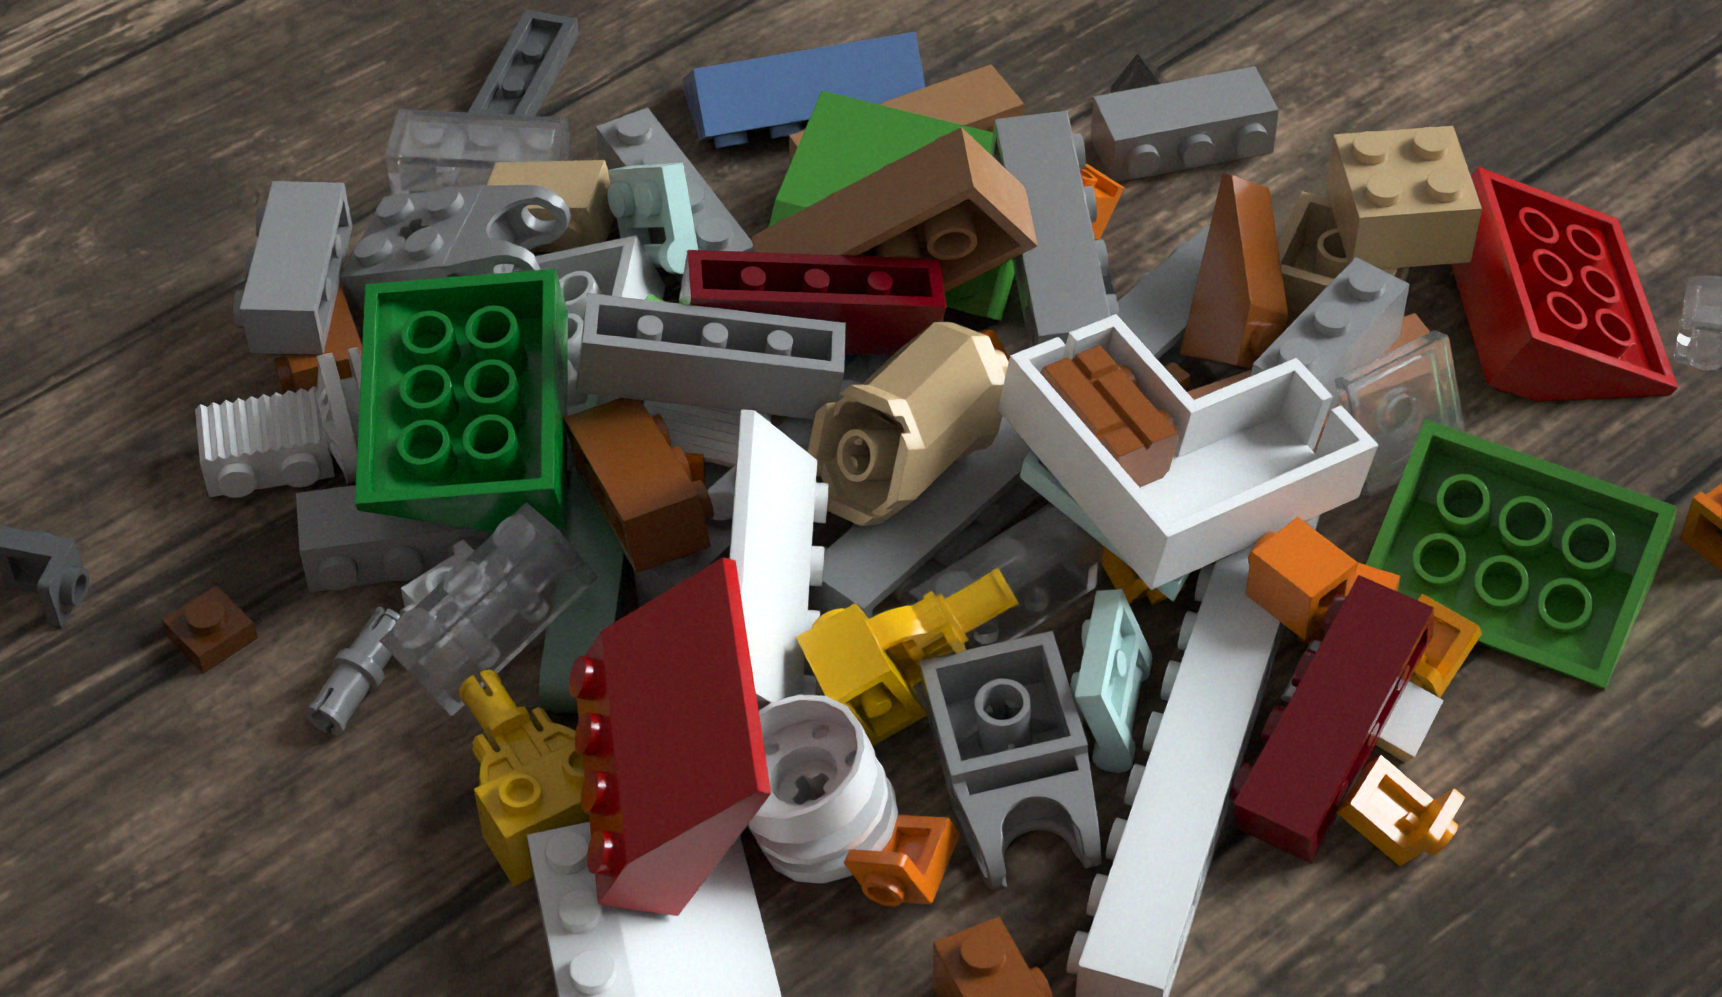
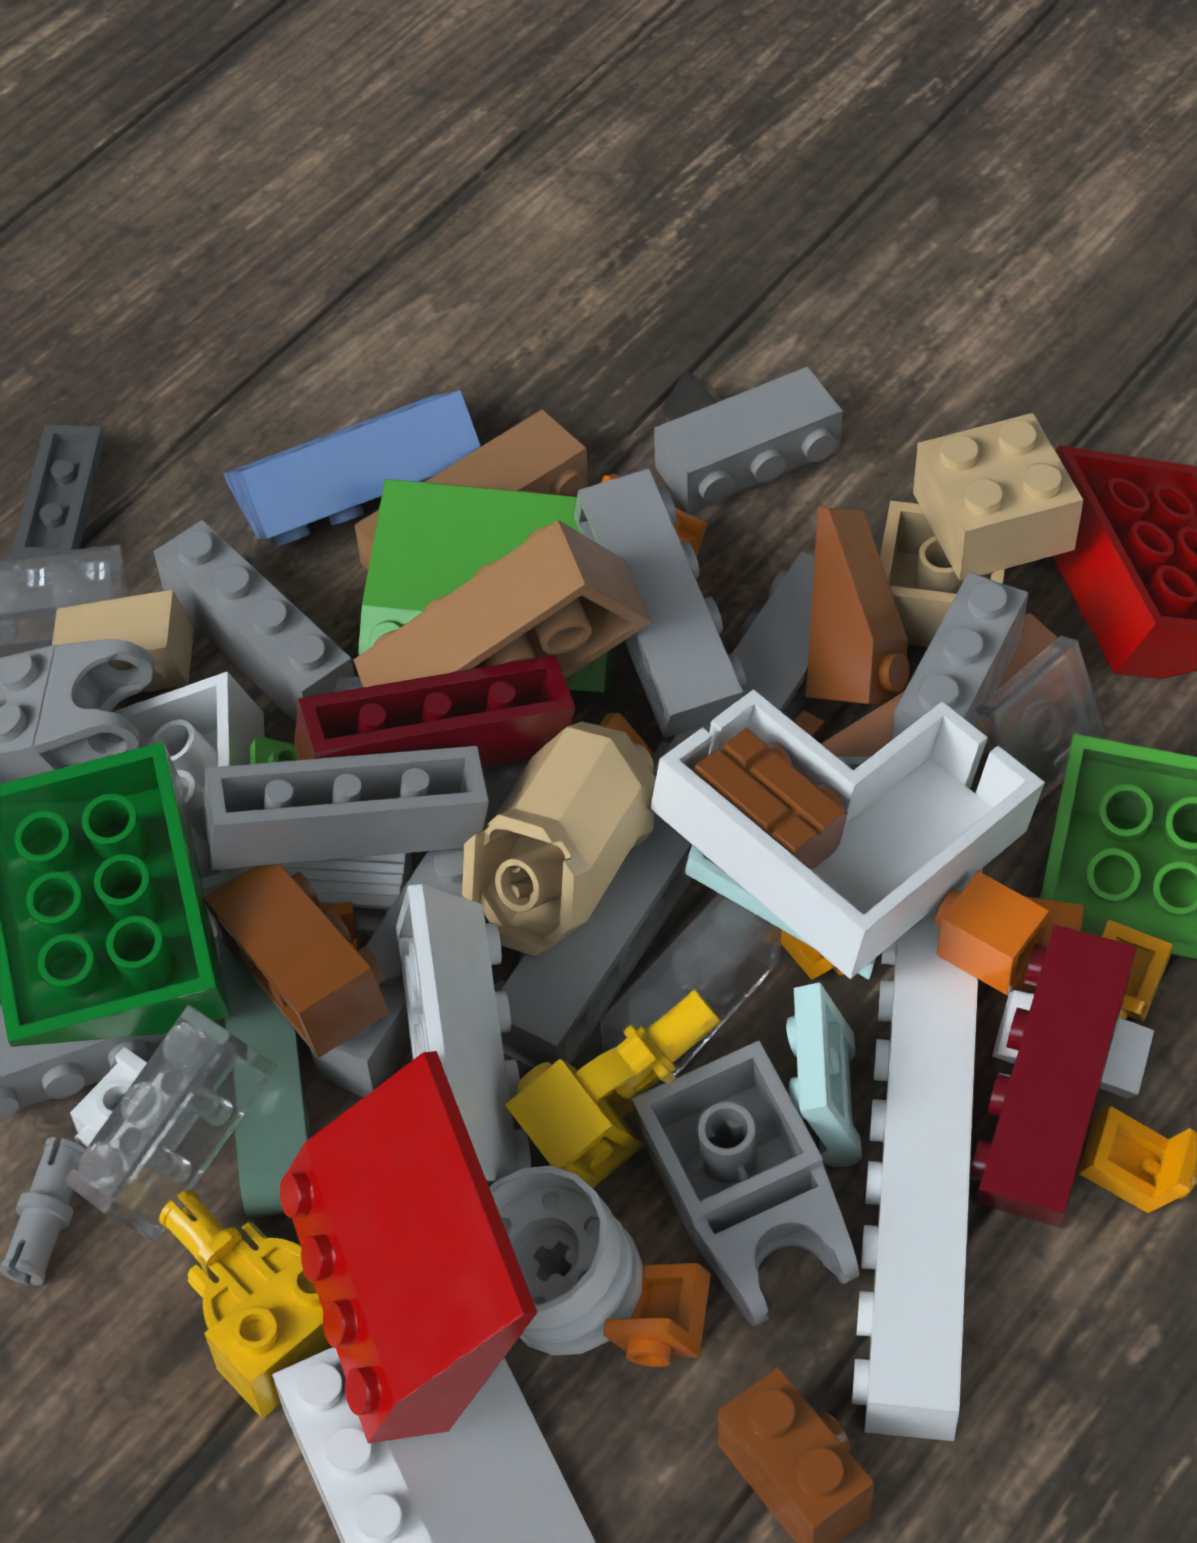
camera: 10 degrees left, 5 degrees up
light aqua plate [607,162,698,274] -> none

